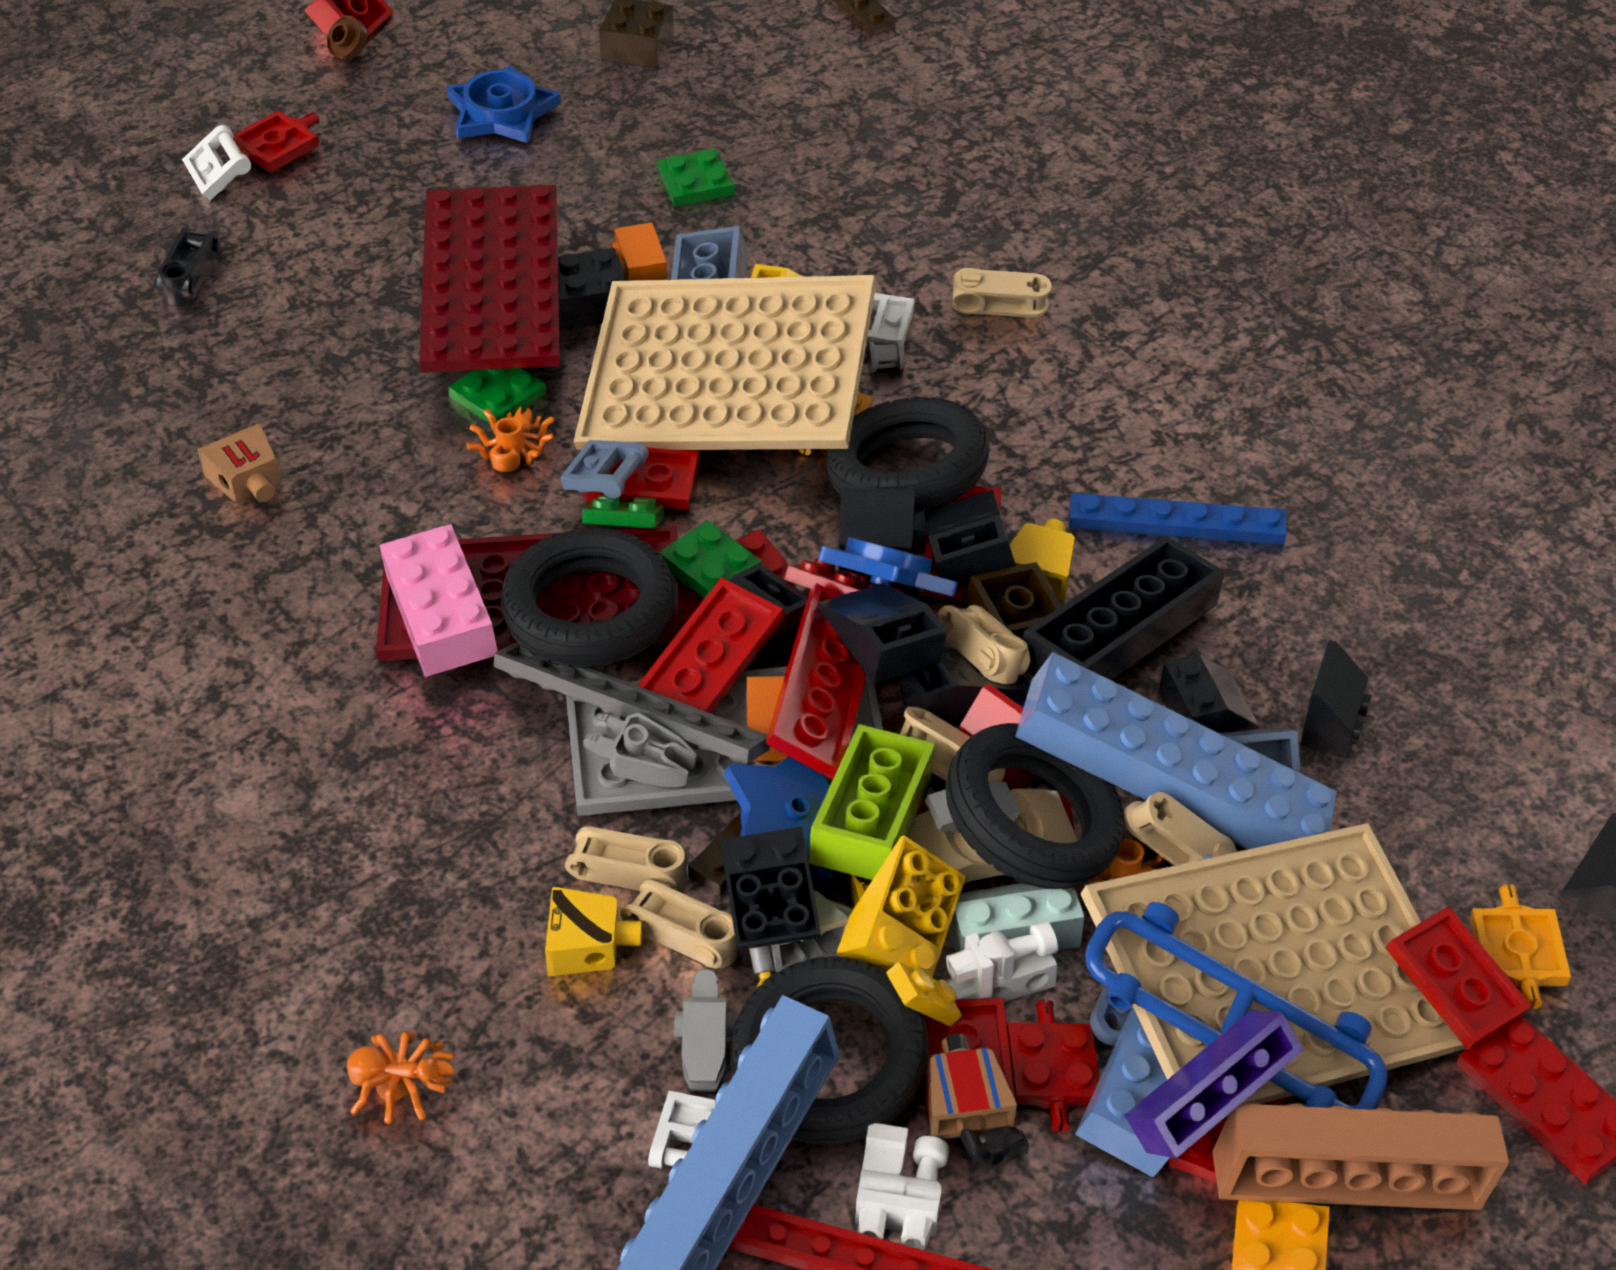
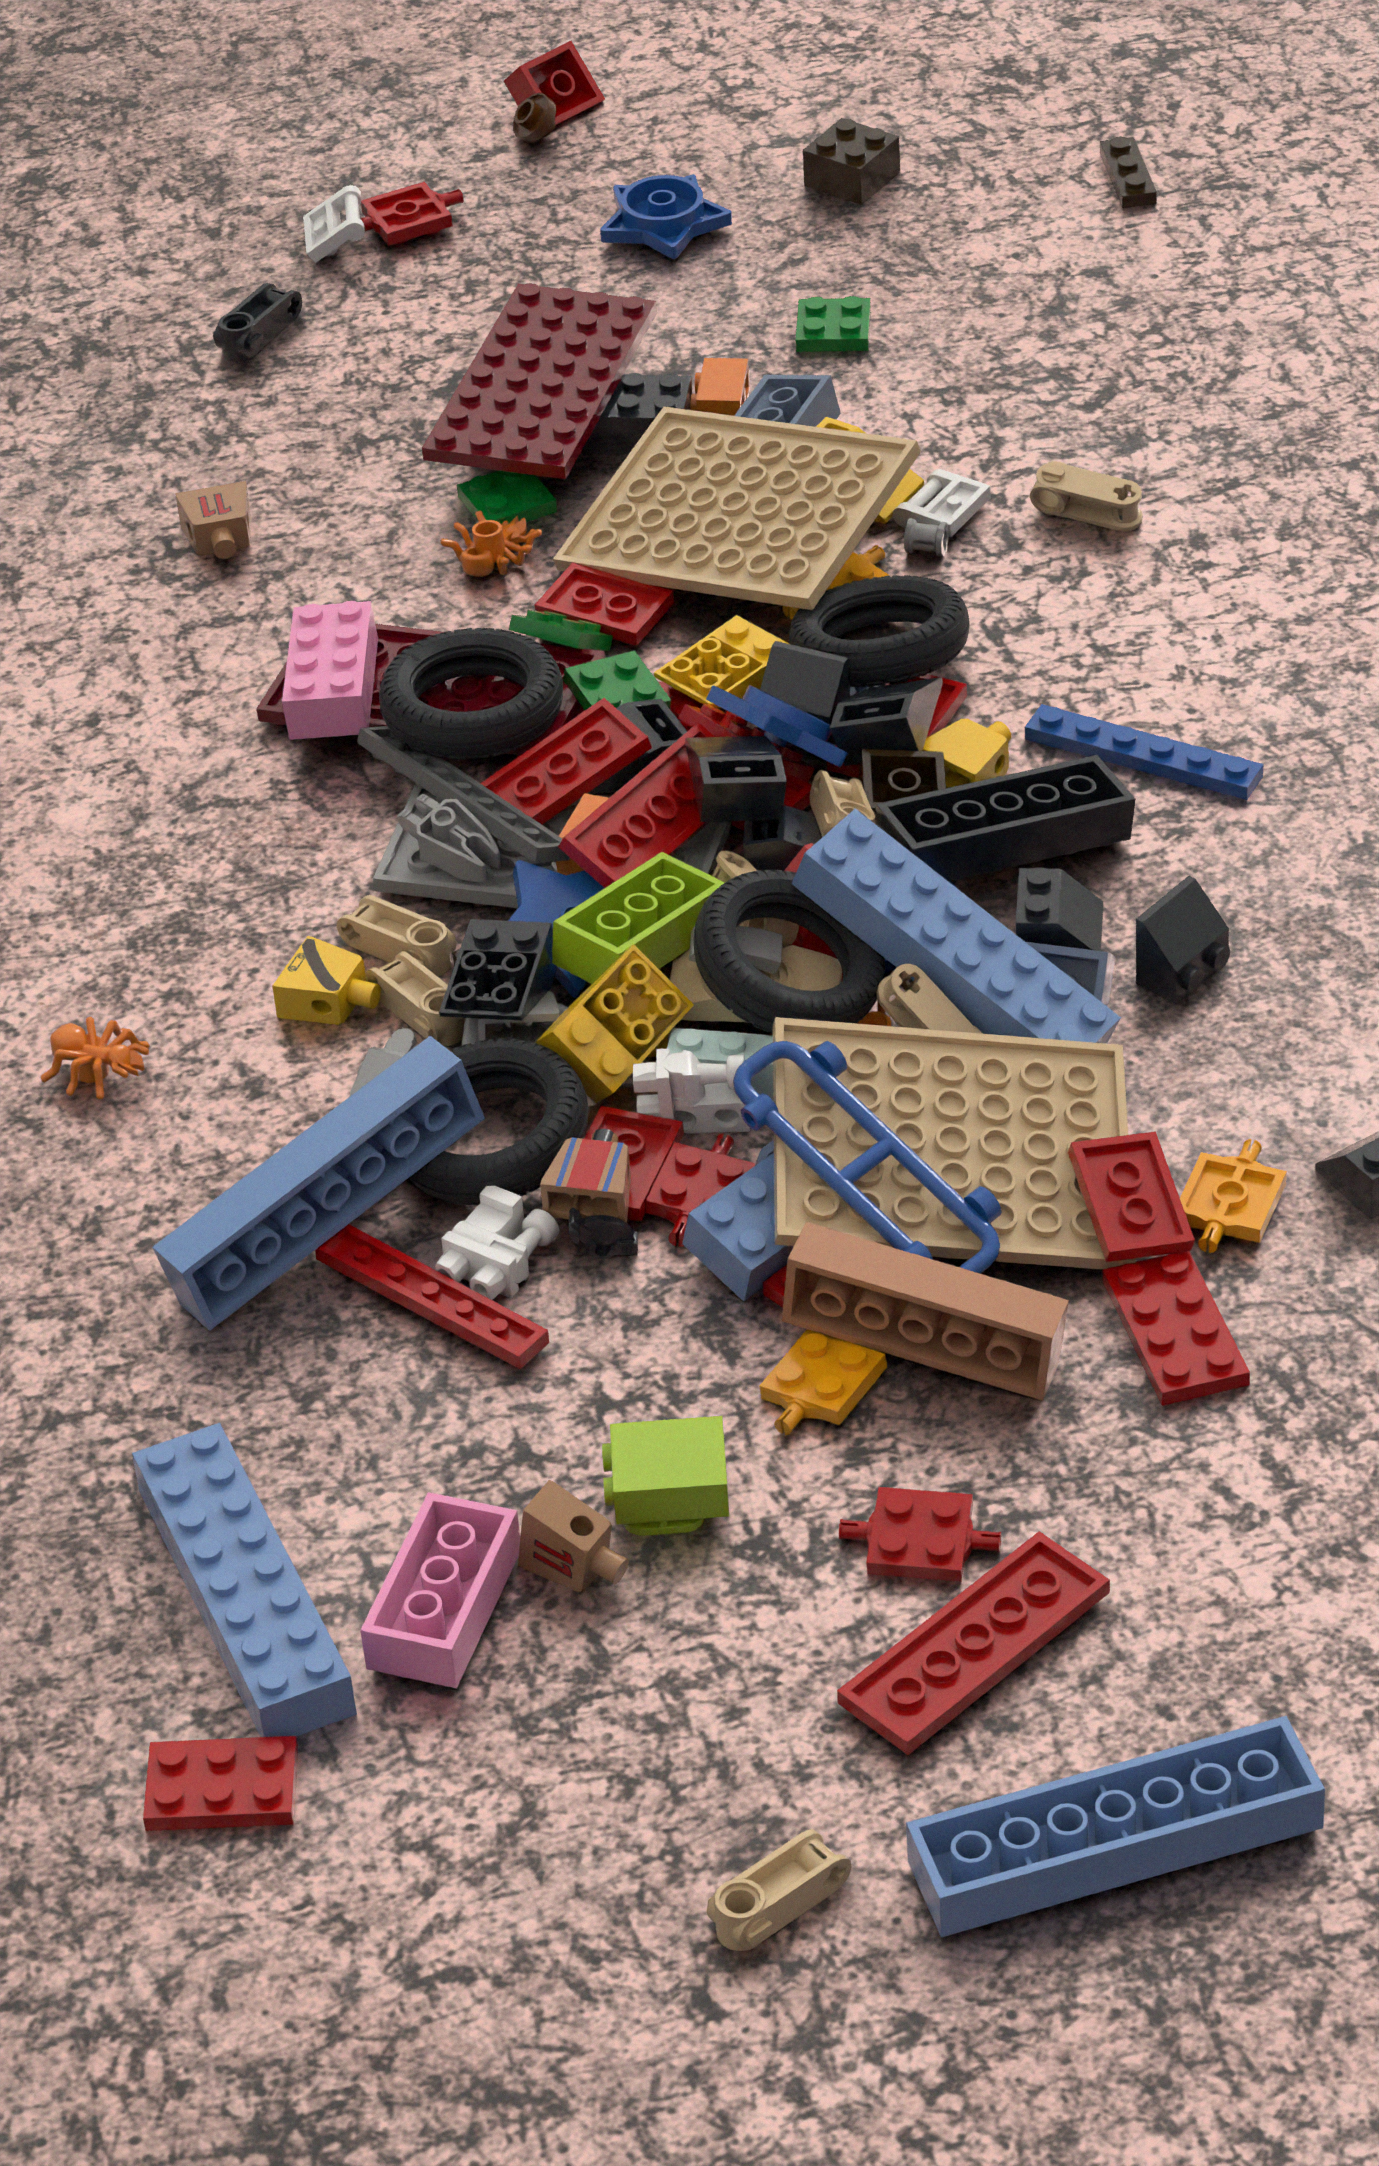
camera: 25 degrees right, 5 degrees down
sand blue plate [560,440,649,499] -> none
yellow plate [886,962,962,1026] -> none
dark purple brick [1124,1010,1304,1159] -> none
none -> yellow slope [654,615,789,708]

